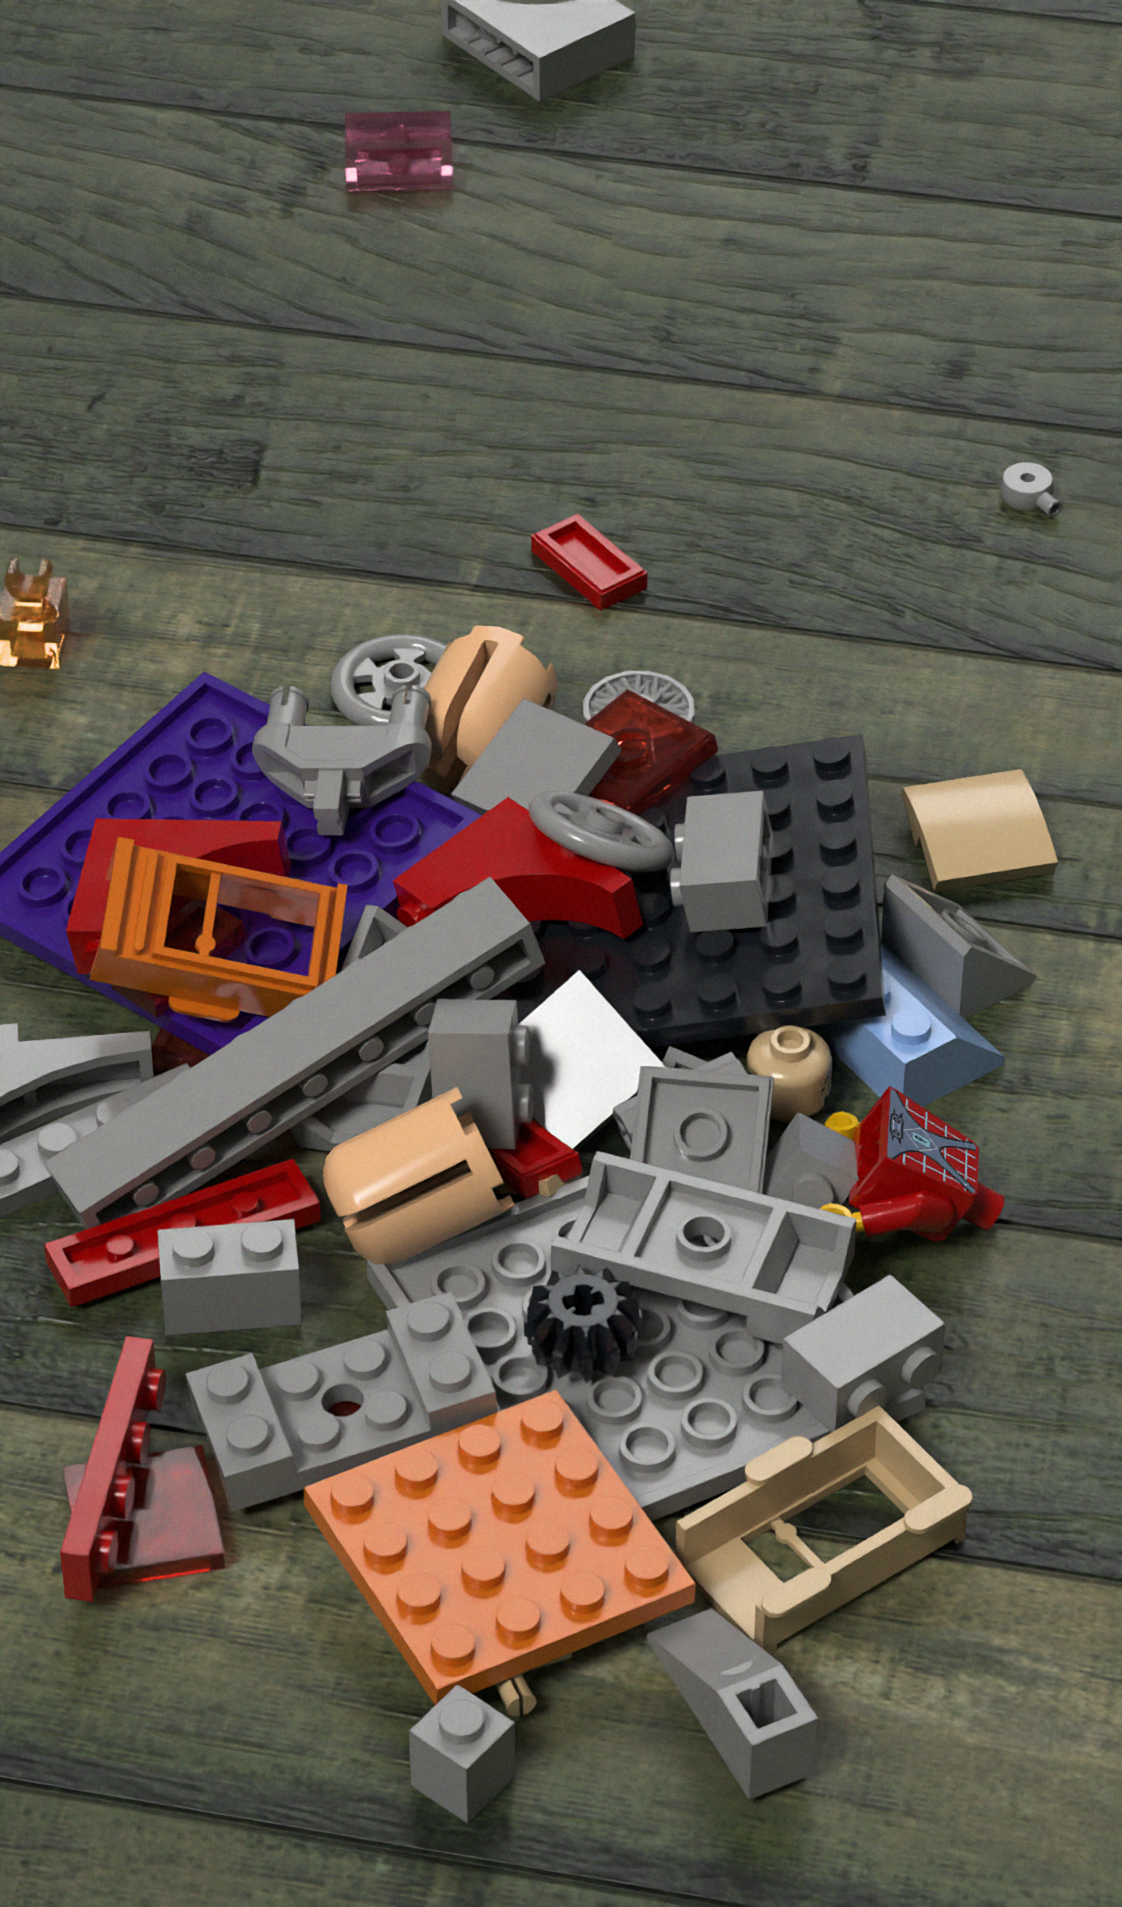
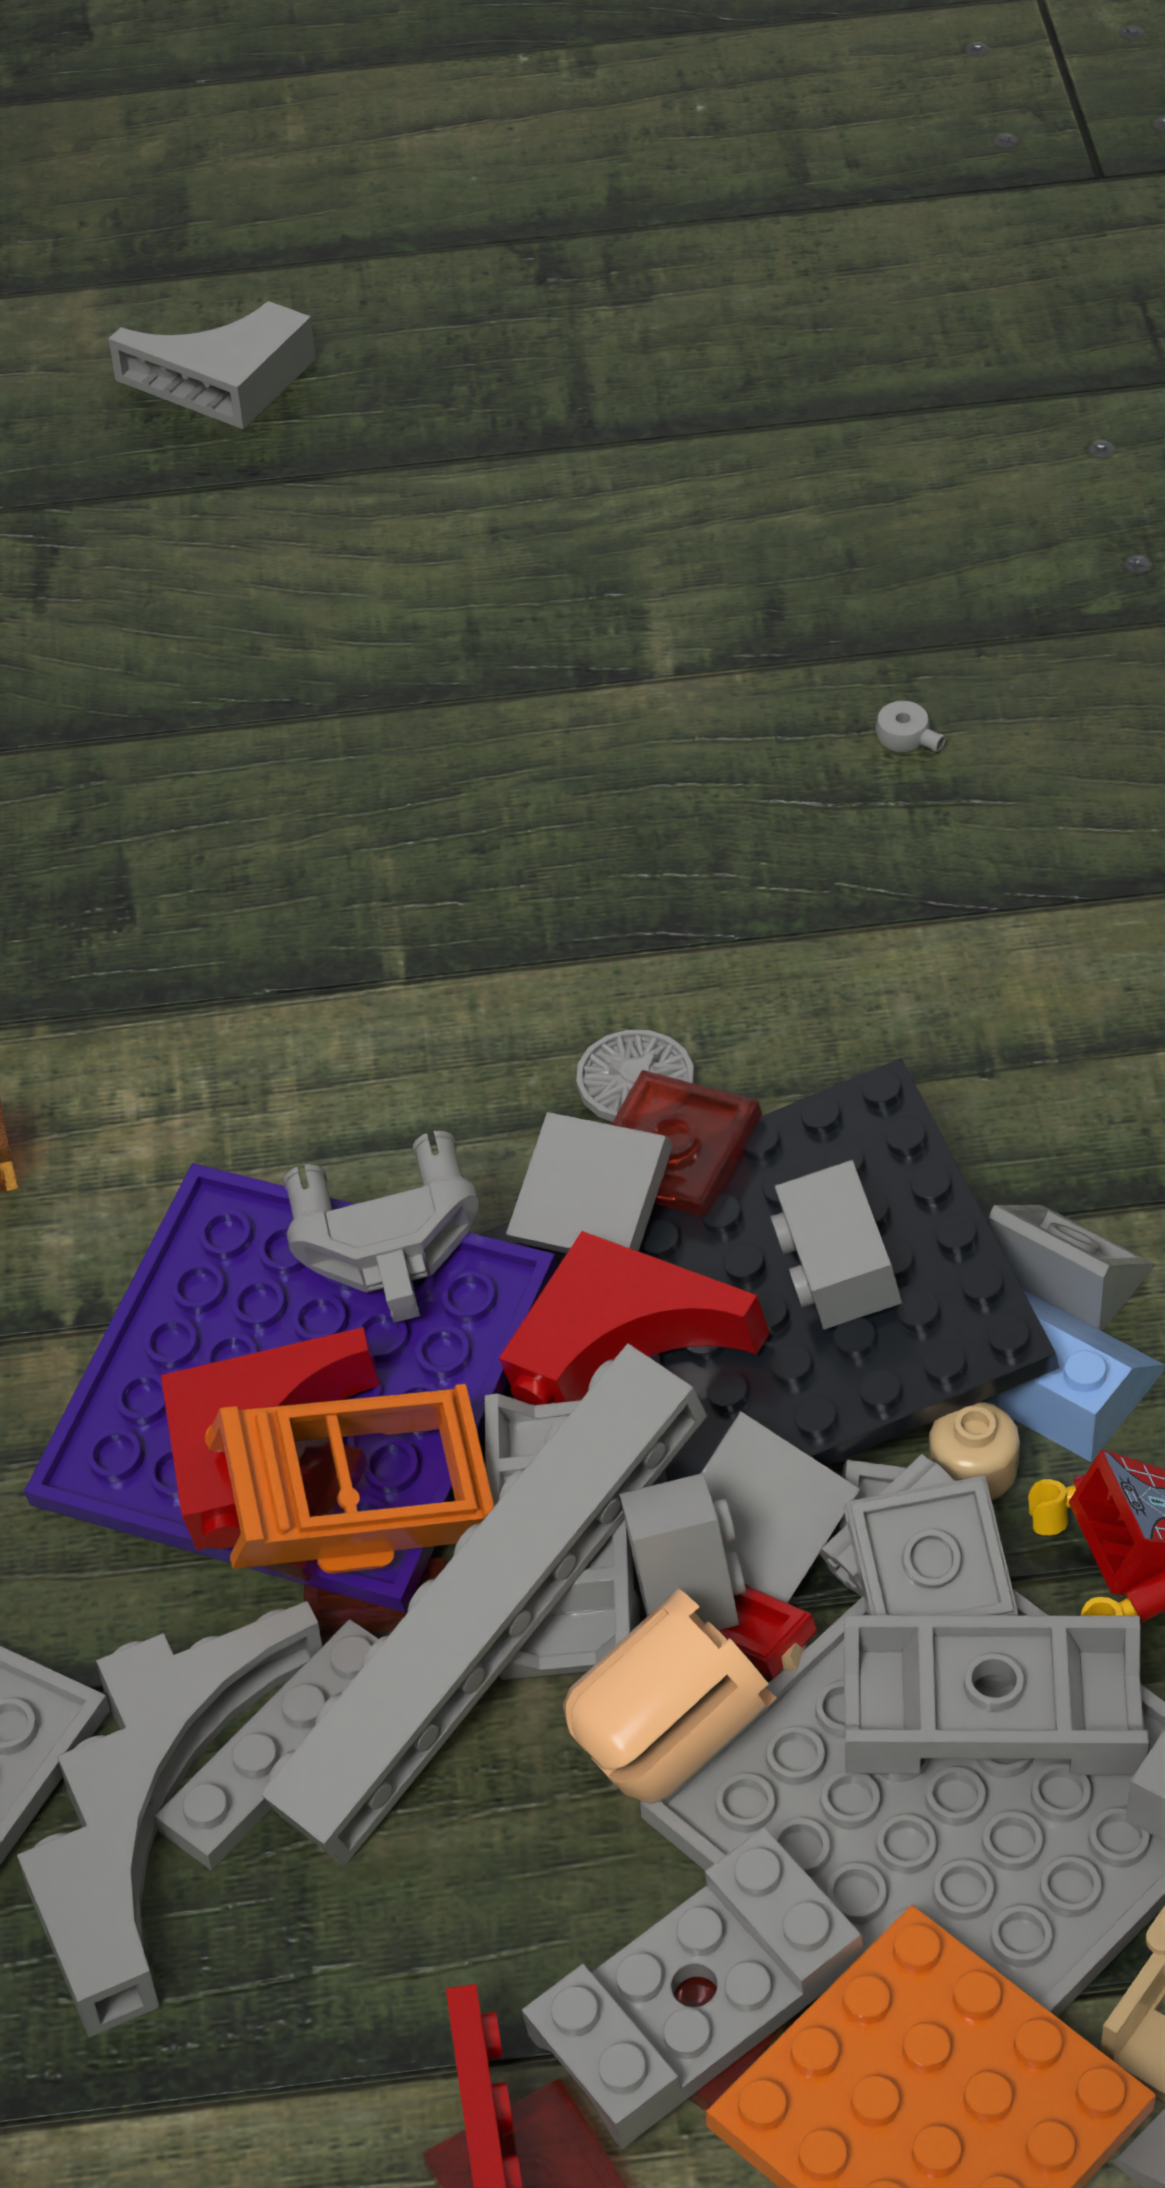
camera: 15 degrees left, 5 degrees up
red plate [44,1158,321,1307] -> none
light grey brick [158,1219,302,1336] -> none
light grey plate [330,634,447,726] -> none
clear pink slope [345,111,453,191] -> none
light nougat cylinder [419,625,559,795] -> none
black gear [524,1264,642,1384] -> none
light grey plate [529,791,674,873] -> none
red tile [531,513,648,611] -> none
light grey brick [764,1112,859,1209] -> none
tan slope [901,769,1058,892] -> none

